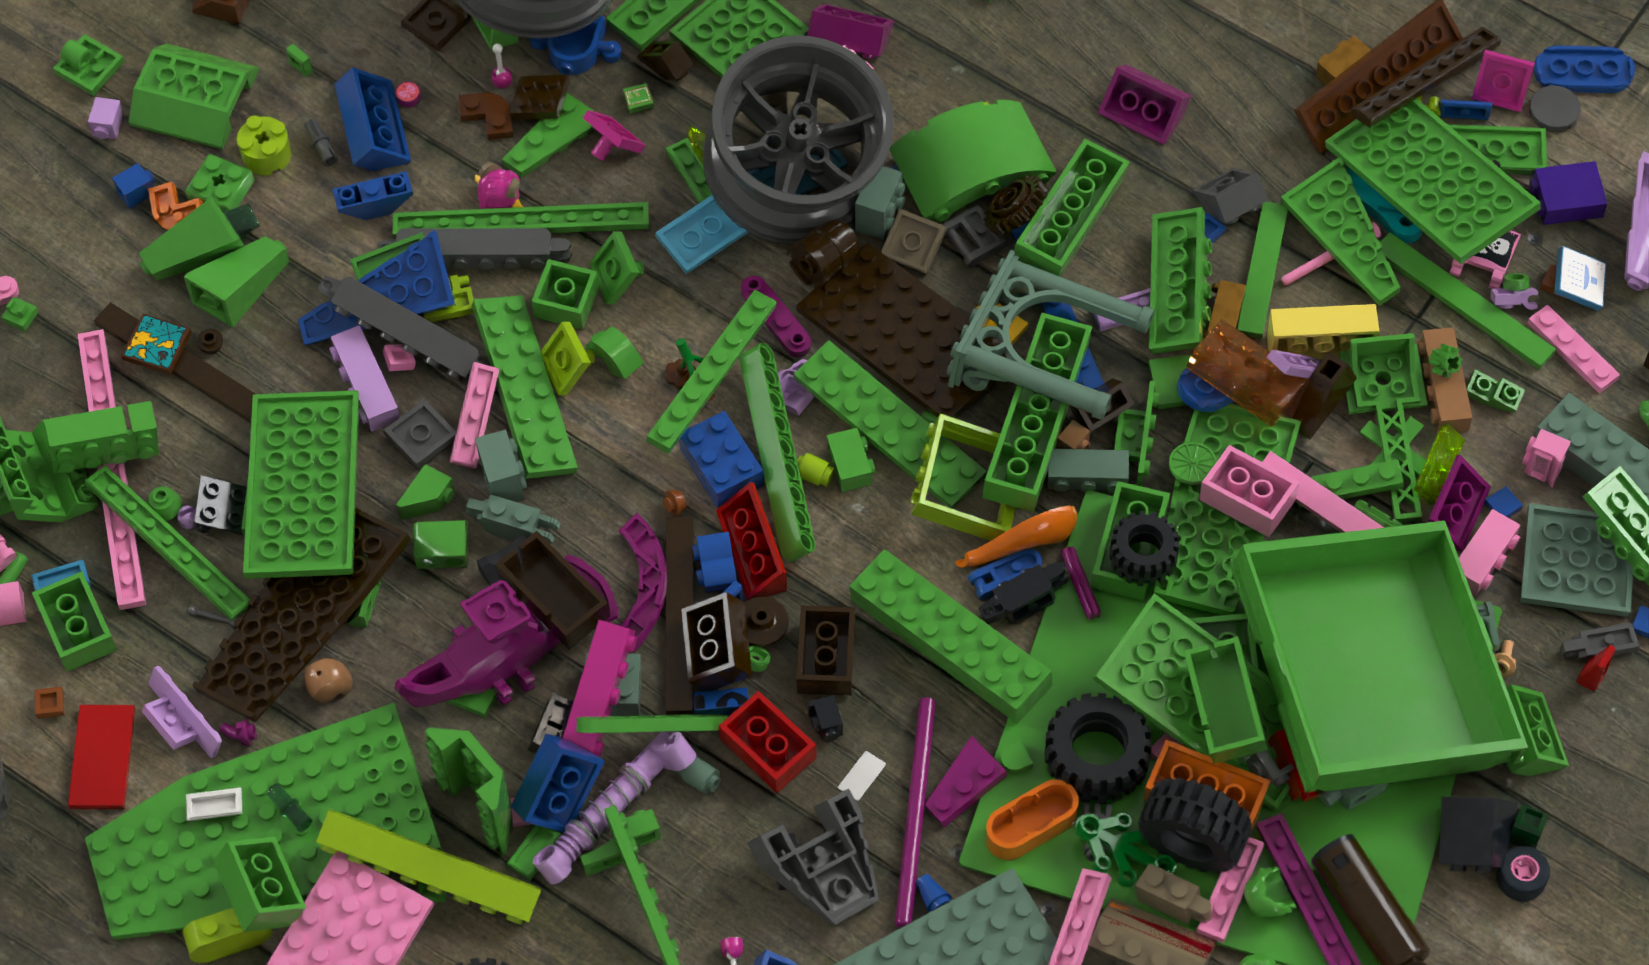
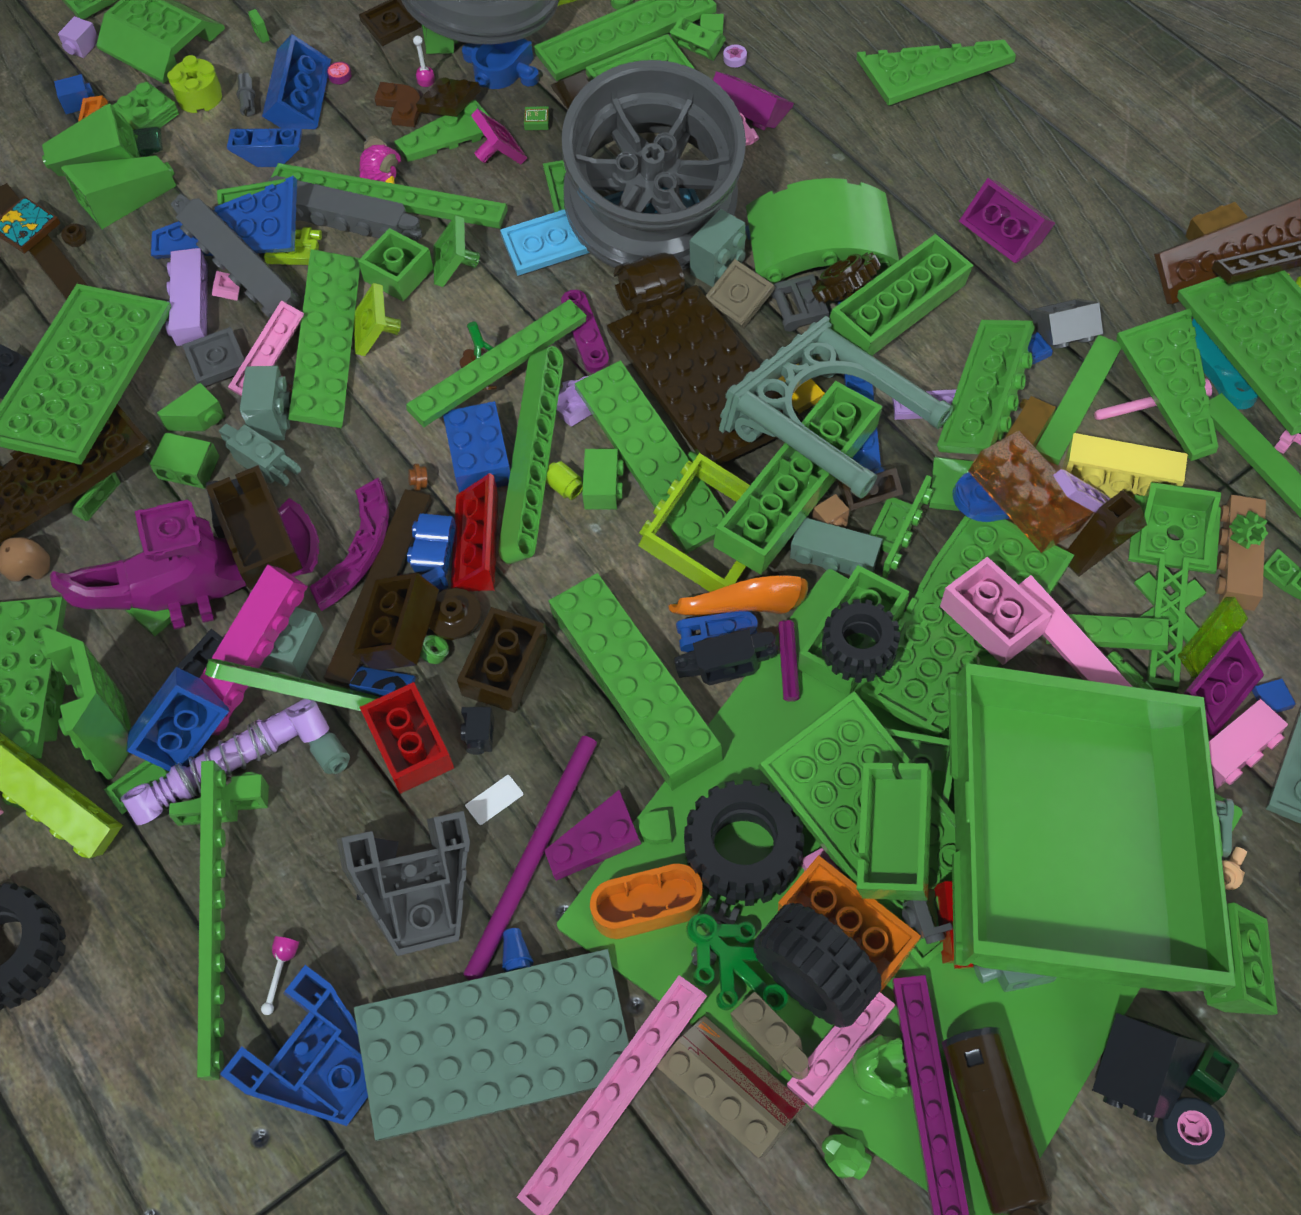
camera: 20 degrees right, 0 degrees up
bright green brick [585,326,644,379] -> none
bright green wheel [1169,442,1217,485] -> none

